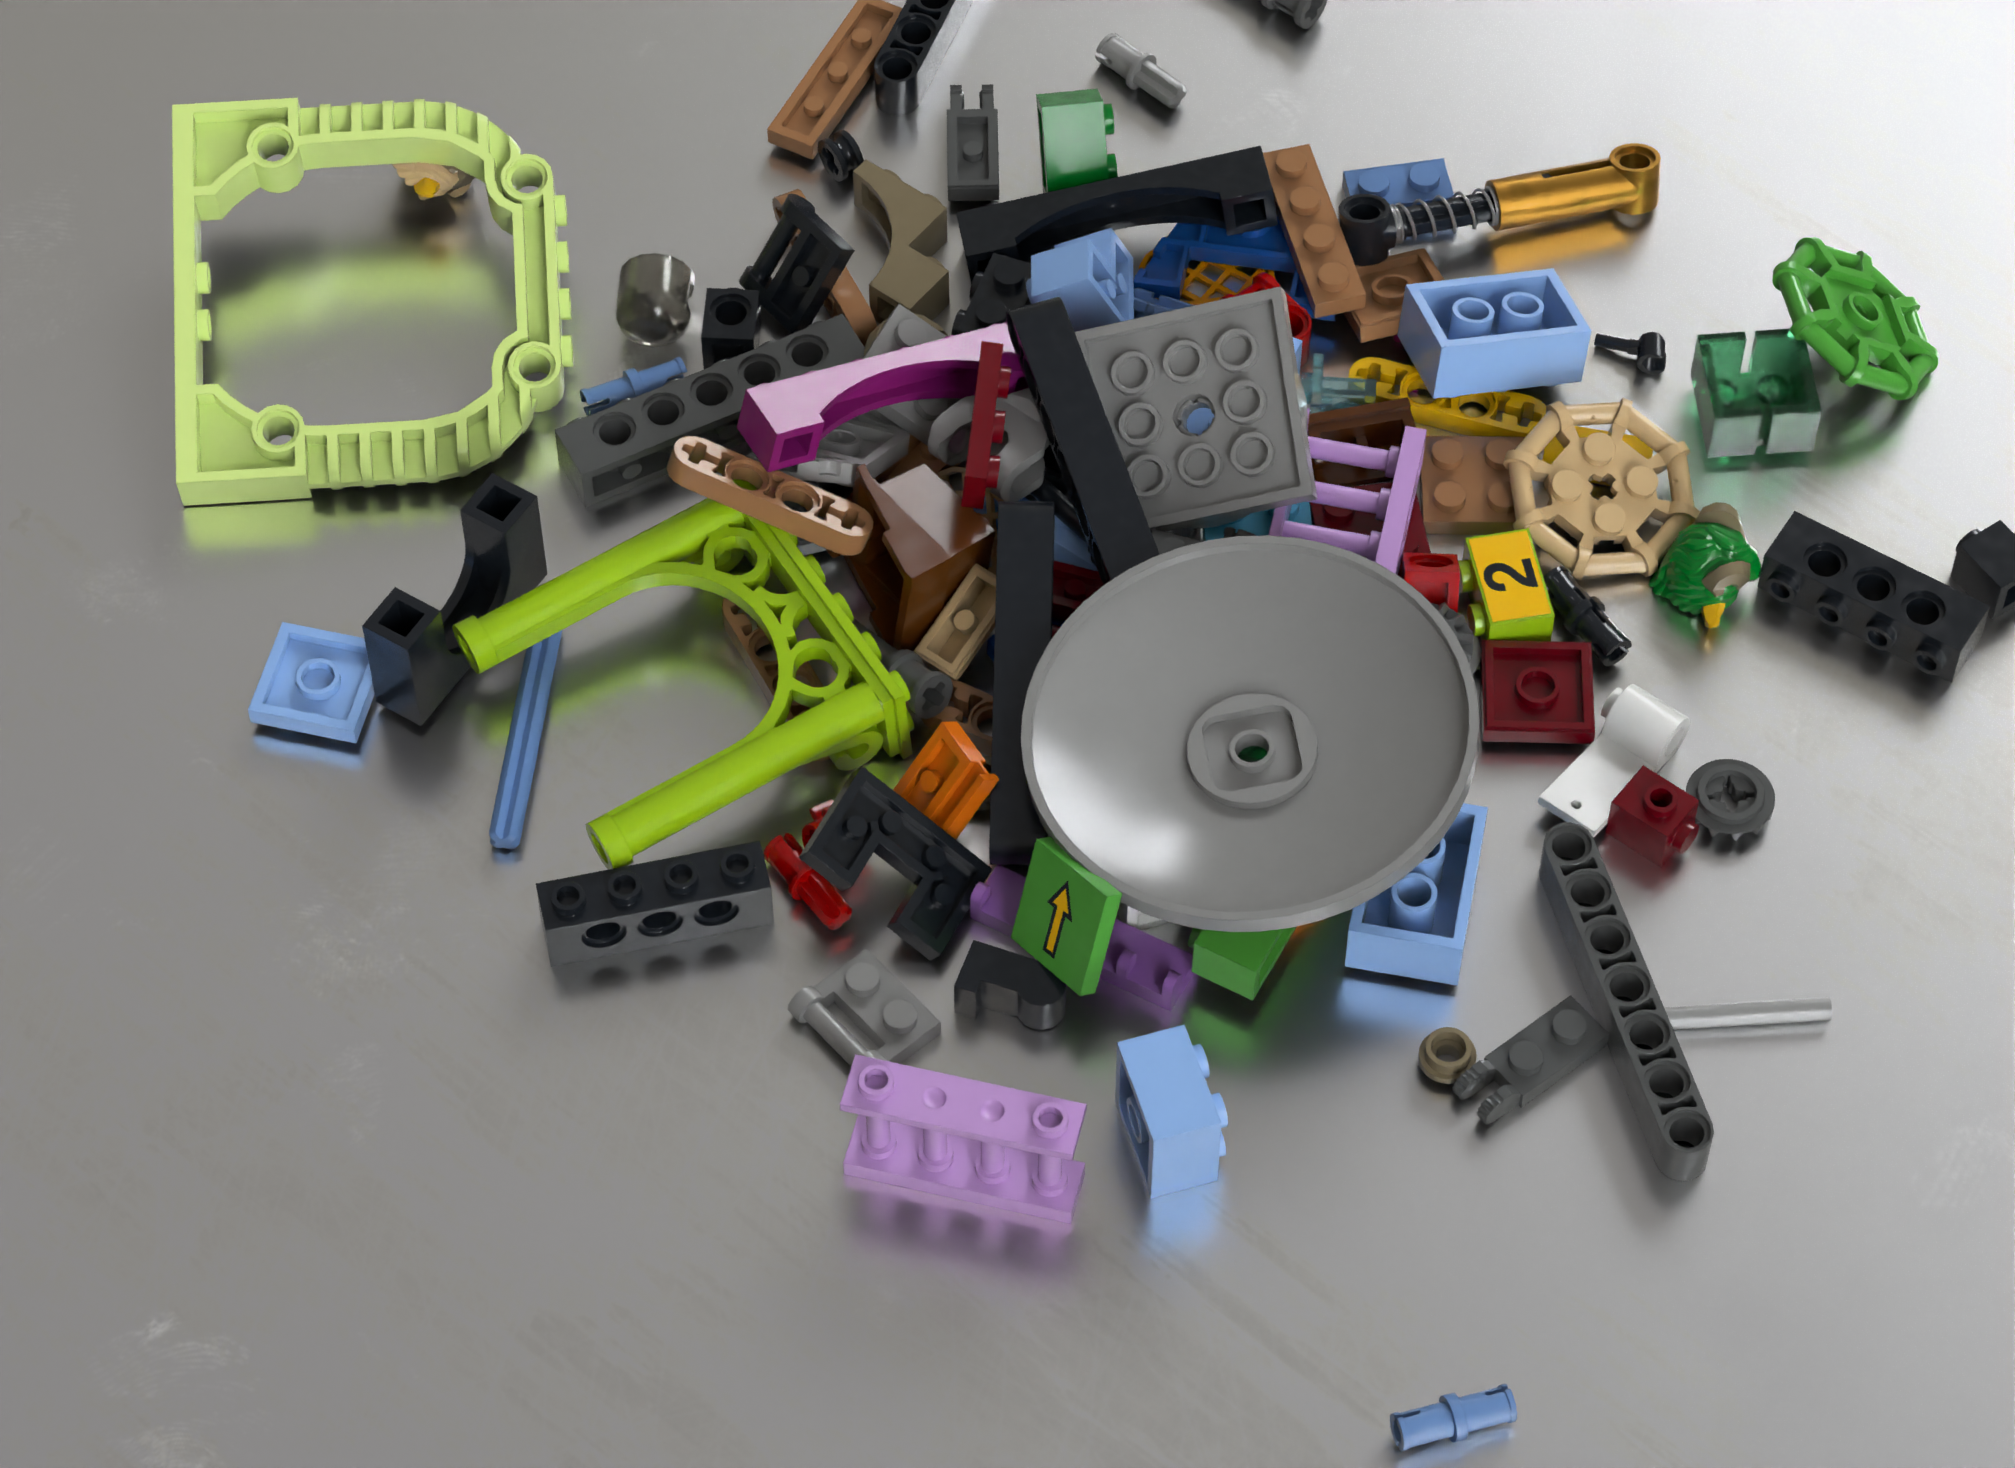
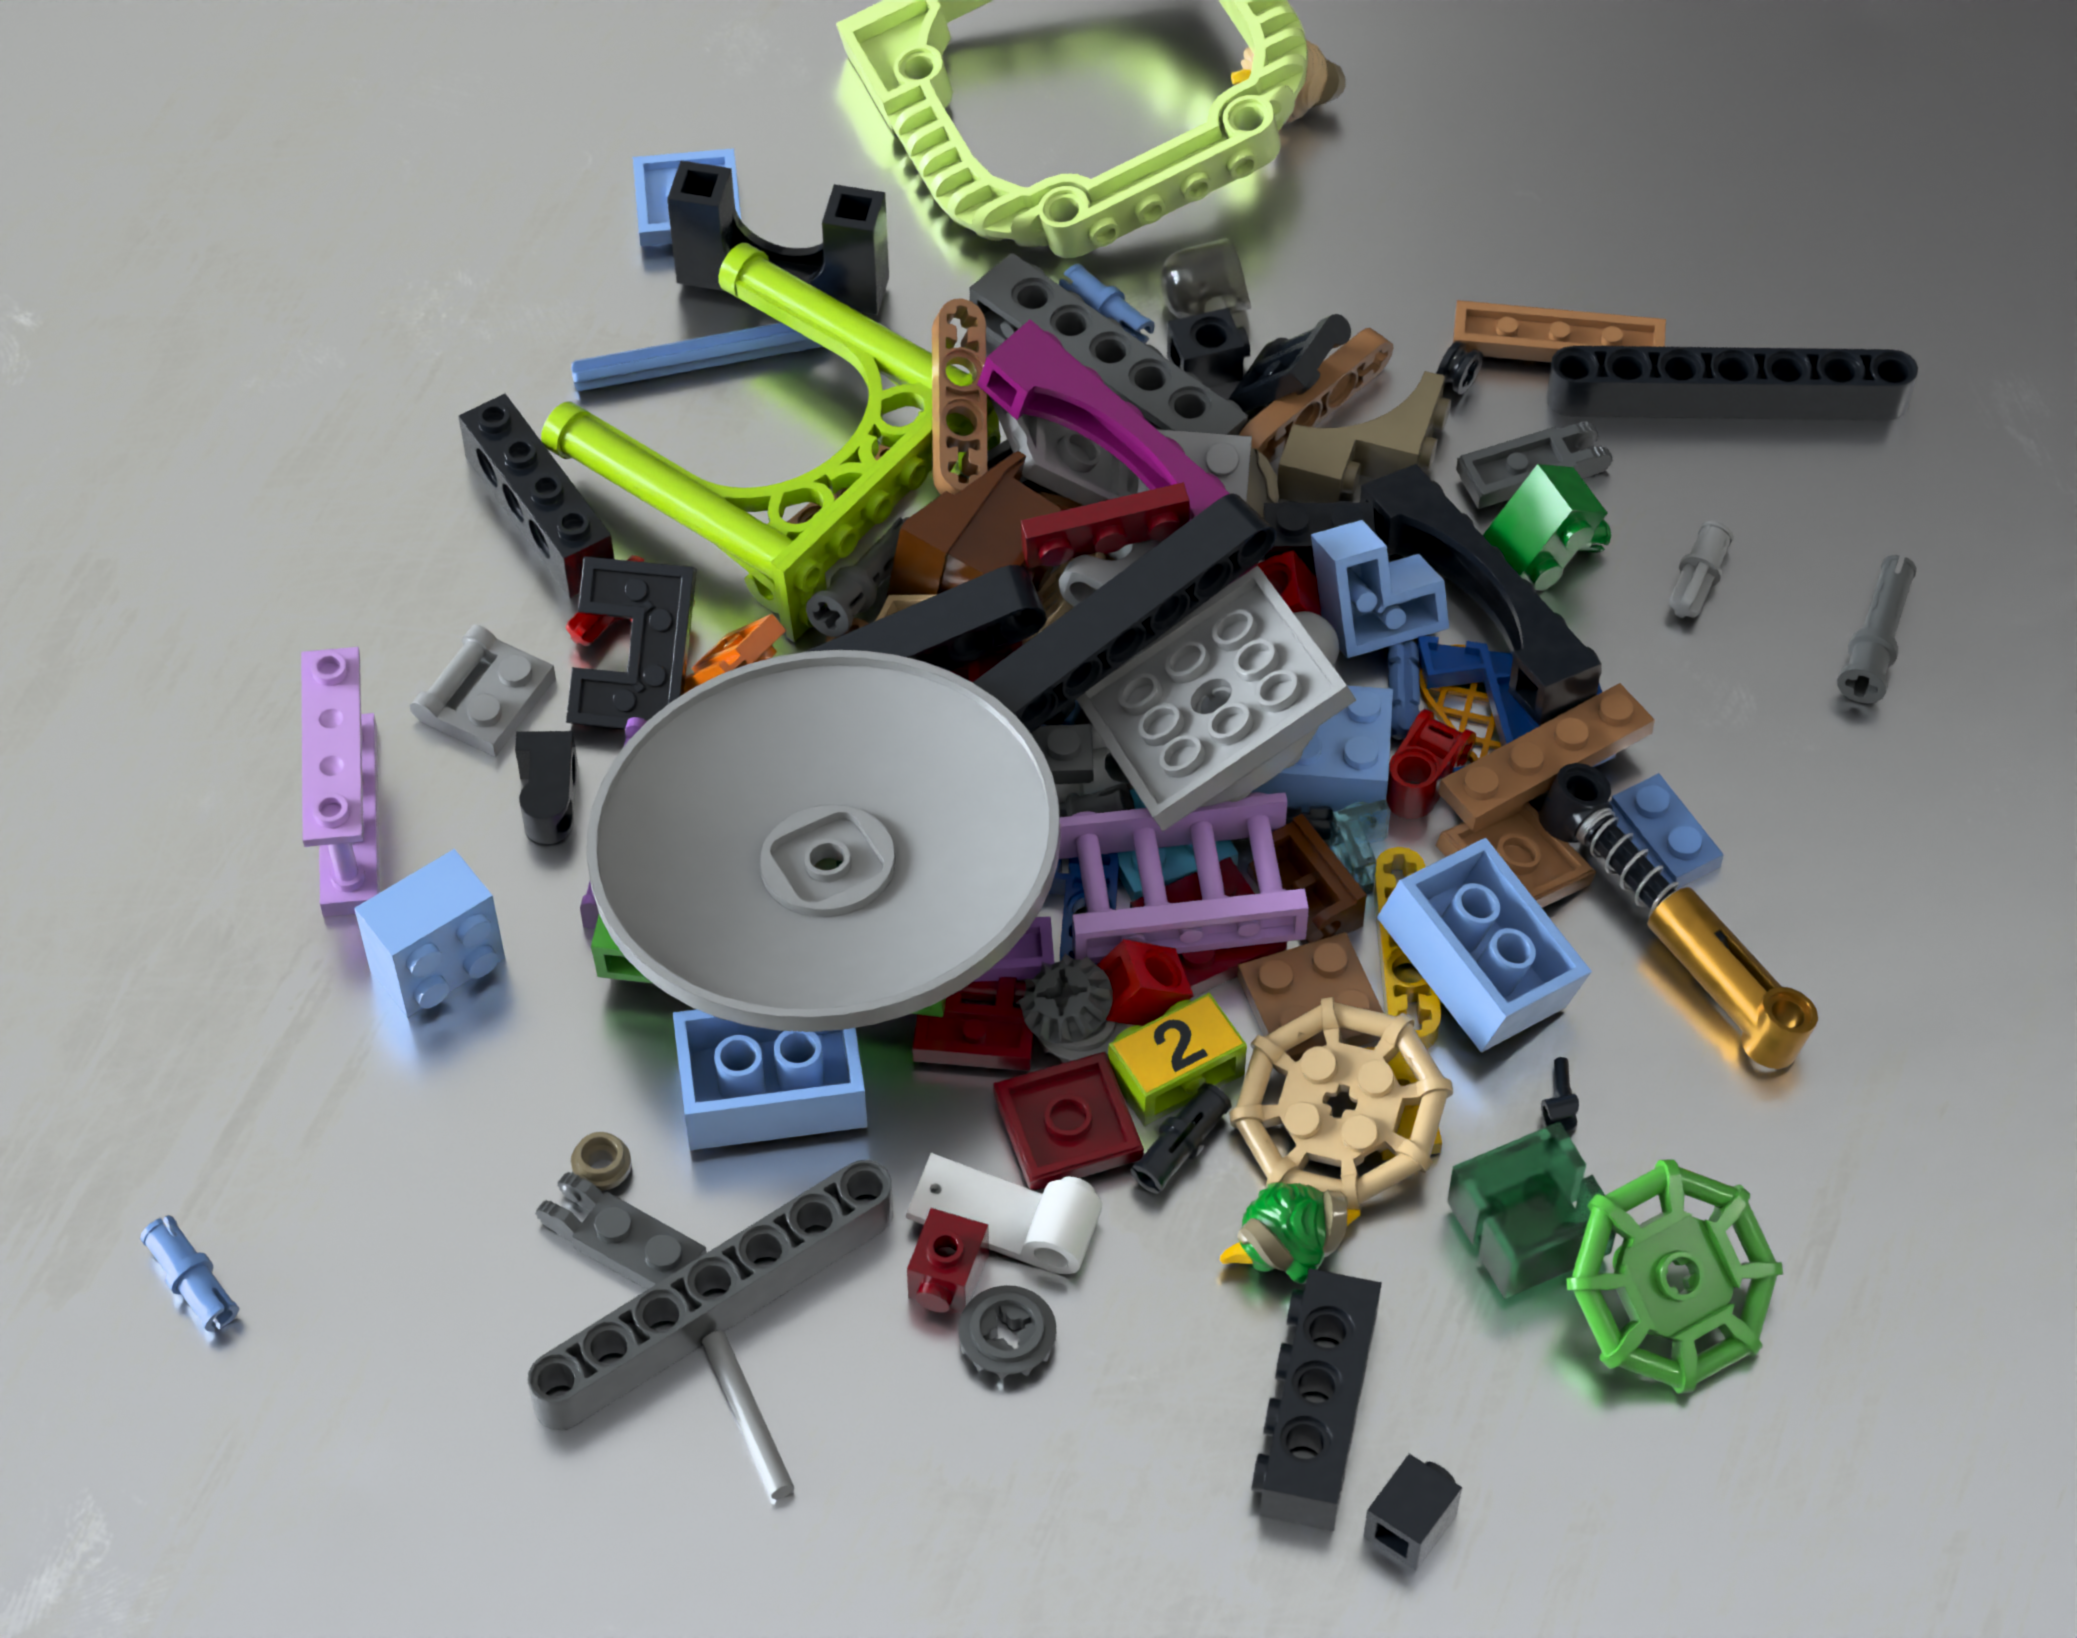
camera: 70 degrees right, 0 degrees up
bright green tile [1011,837,1122,996] -> none

